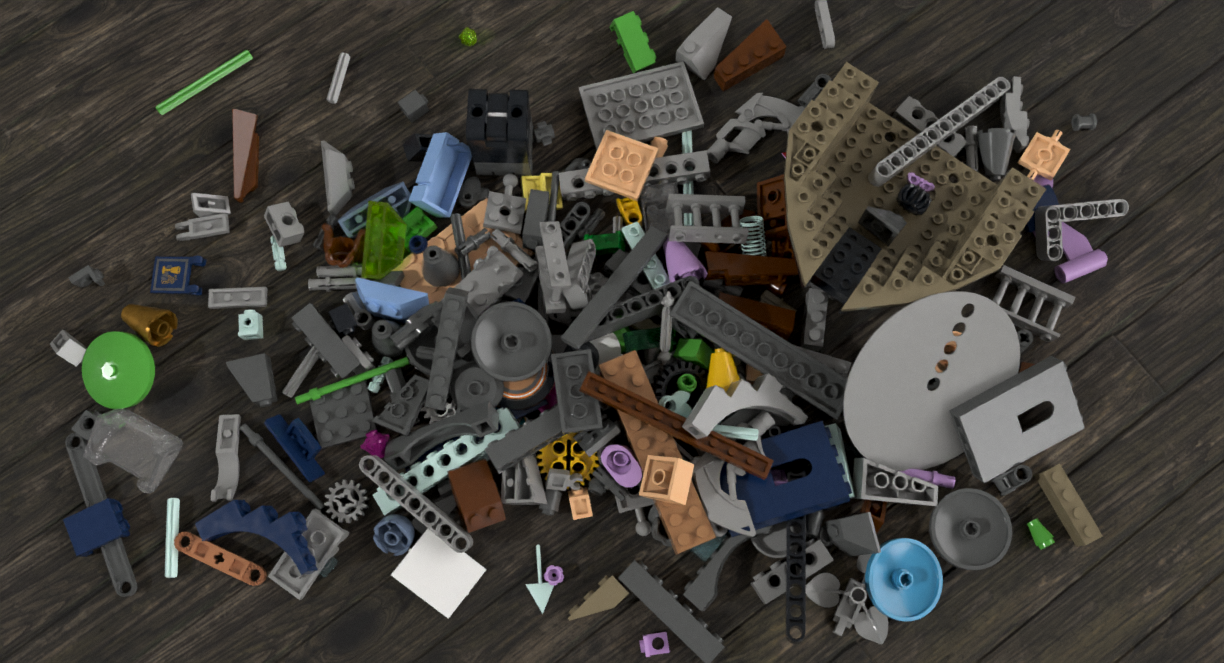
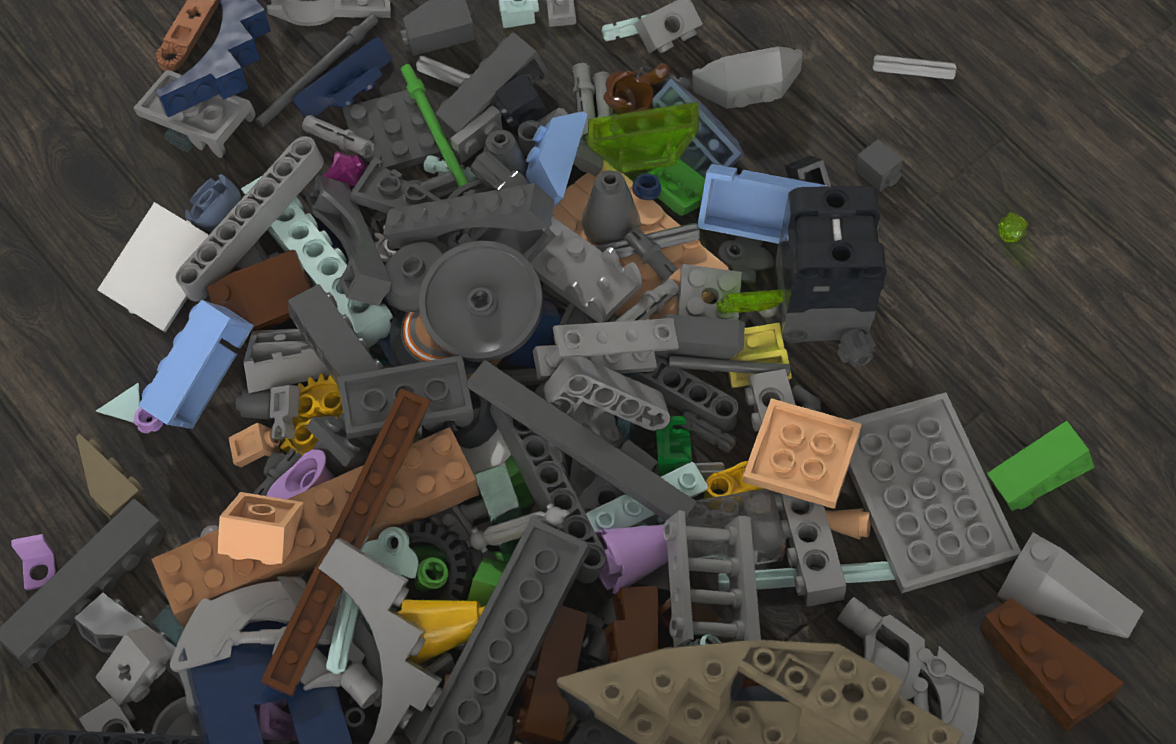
camera: 90 degrees right, 15 degrees down
light grey gear [324,480,369,523] -> none
none -> light grey brick [95,626,172,706]
none -> light blue piece [138,300,254,429]
none -> light grey pin [302,115,375,159]
none -> clear neon green tile [716,290,784,314]

